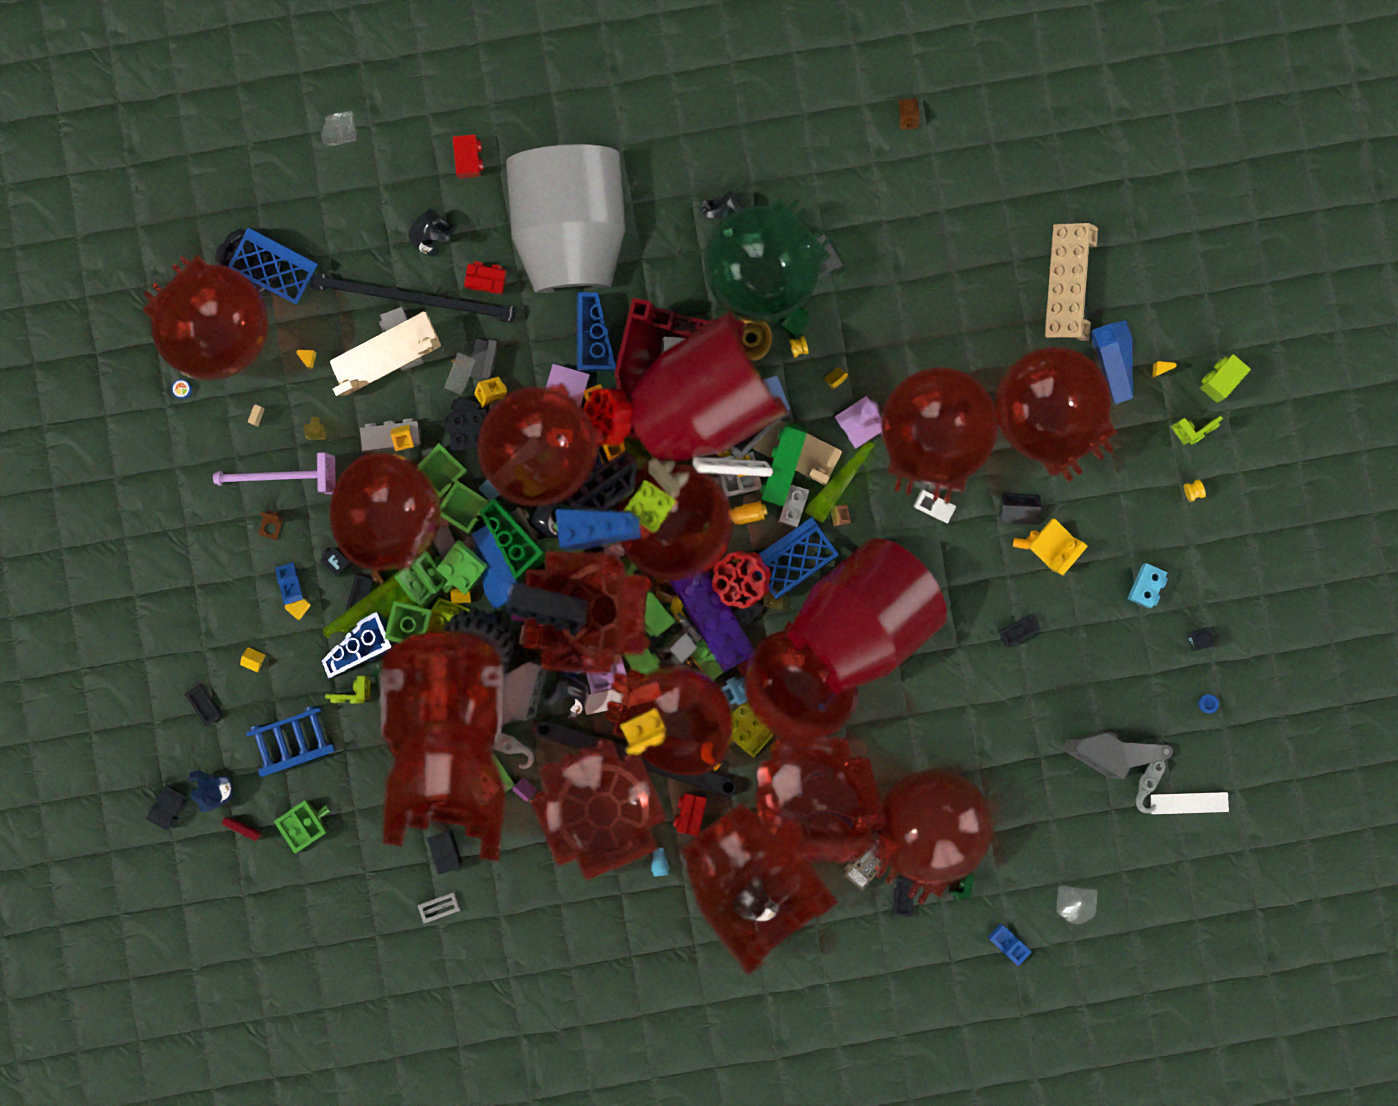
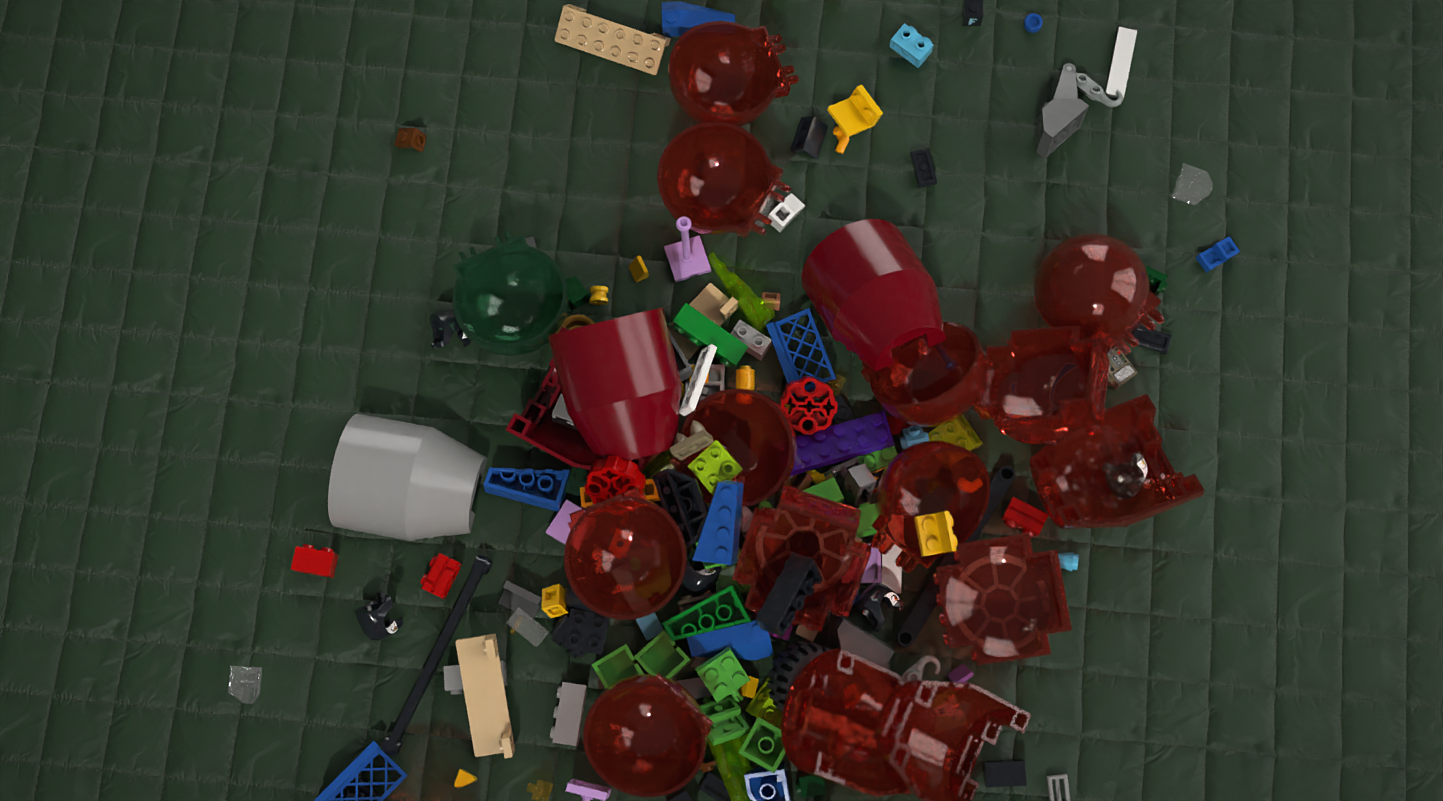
camera: 70 degrees left, 10 degrees down
yellow slope [390,425,414,451] -> none

